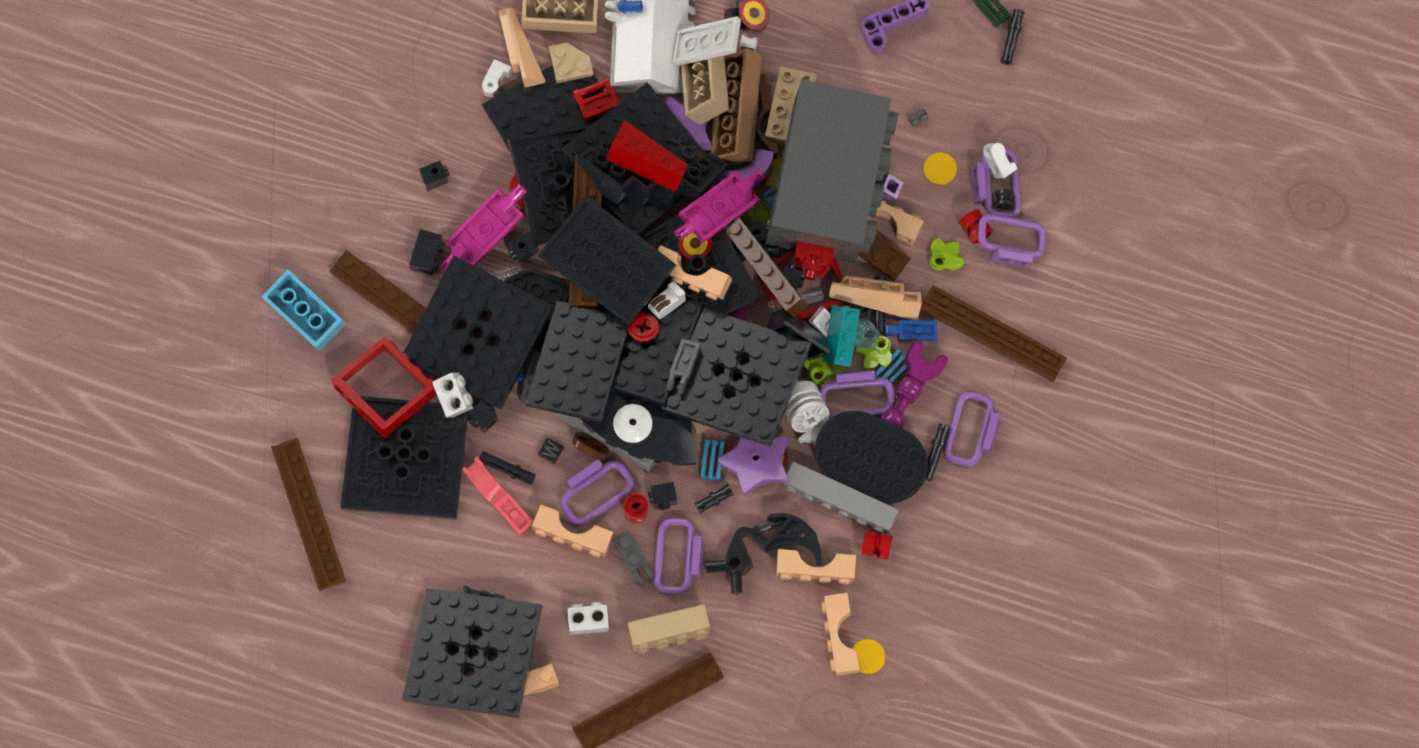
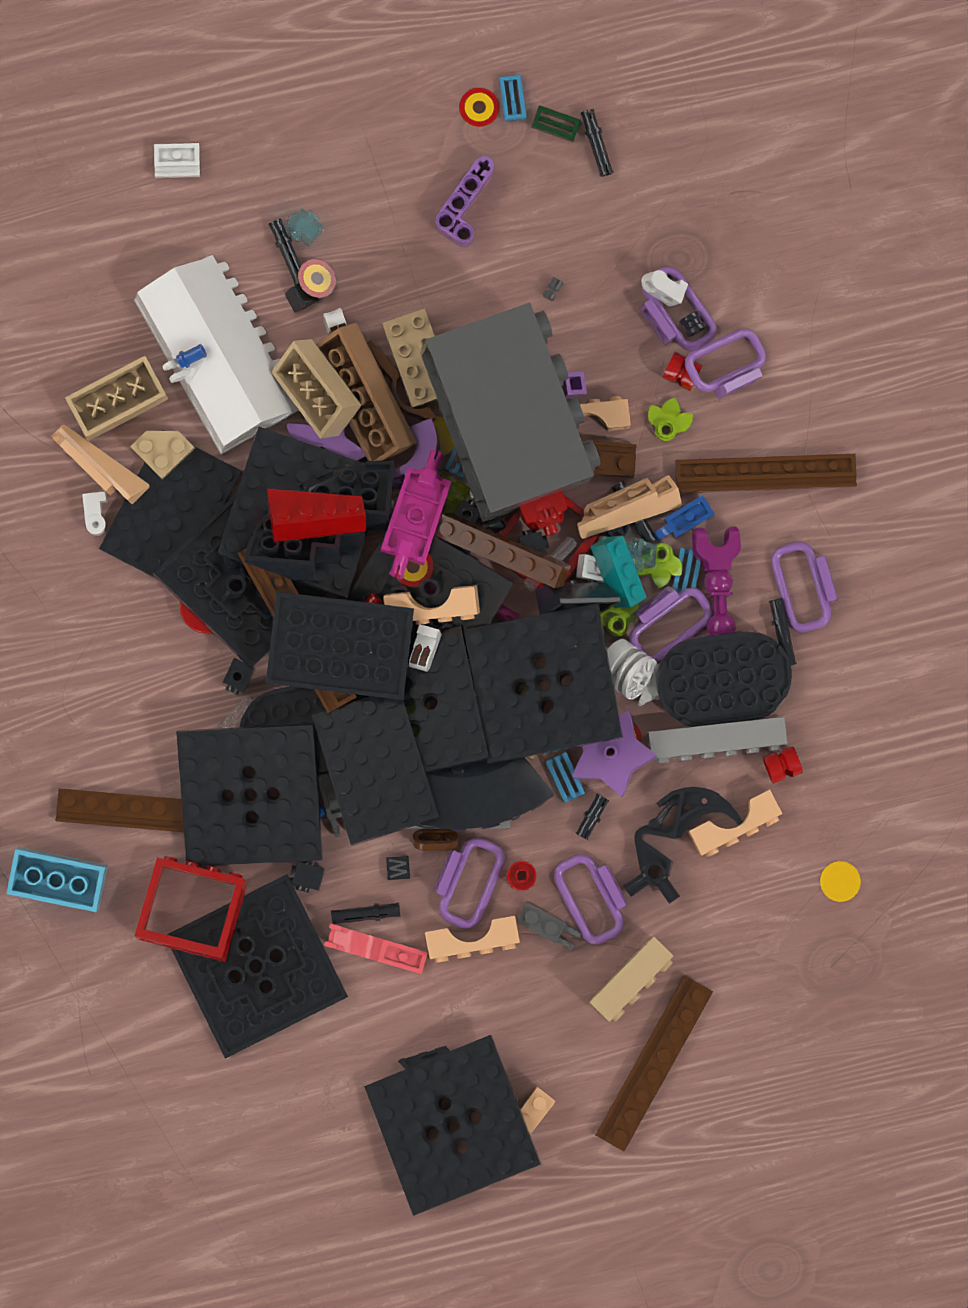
camera: 35 degrees left, 10 degrees up
reddish brown plate [271,437,346,591] -> none
black brick [409,229,445,275] -> none
black brick [419,161,450,191] -> none
white brick [432,373,473,418] -> none
dark pink plate [439,184,527,271] -> none
white brick [567,602,609,635] -> none
red plate [572,77,619,121] -> none
white dish [613,404,652,443] -> none
red gear [628,313,659,342] -> none
black brick [648,482,677,510] -> none
dark grey hinge [666,339,701,393] -> none
white tile [672,16,741,66] -> none
light nougat arch [821,593,860,676] -> none
yellow sticker [923,153,957,185] -> none

